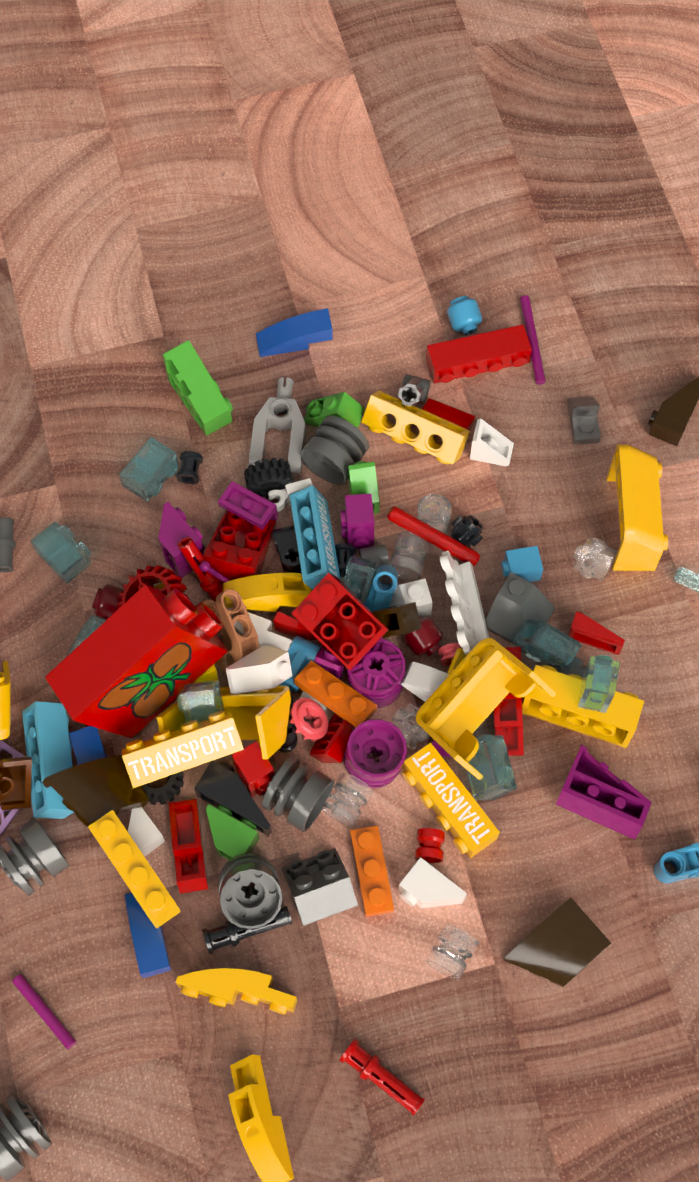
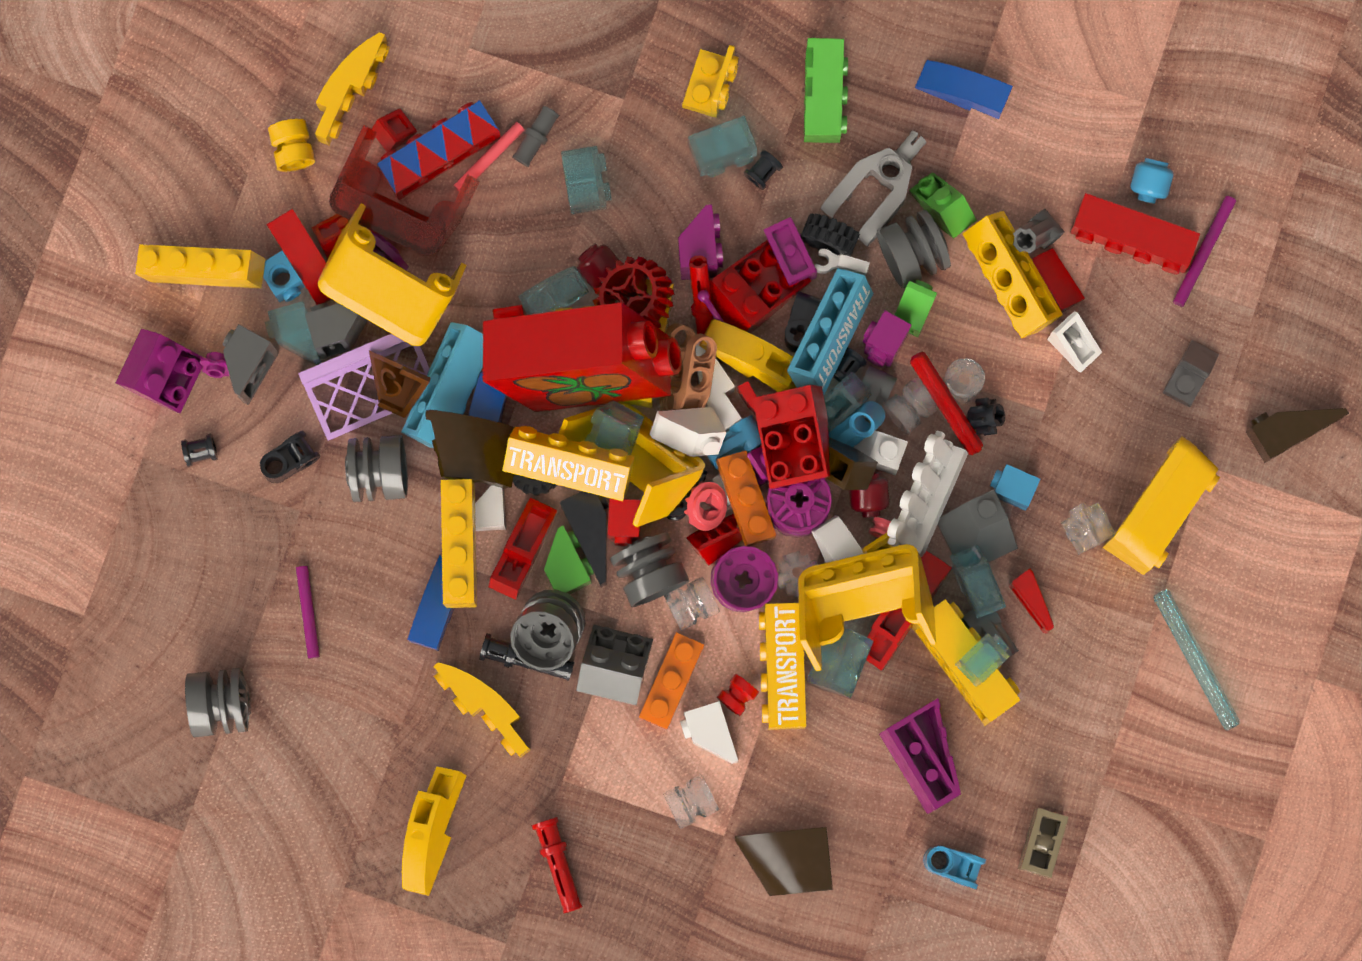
camera: 35 degrees right, 15 degrees up
none -> yellow bracket [682,45,739,118]

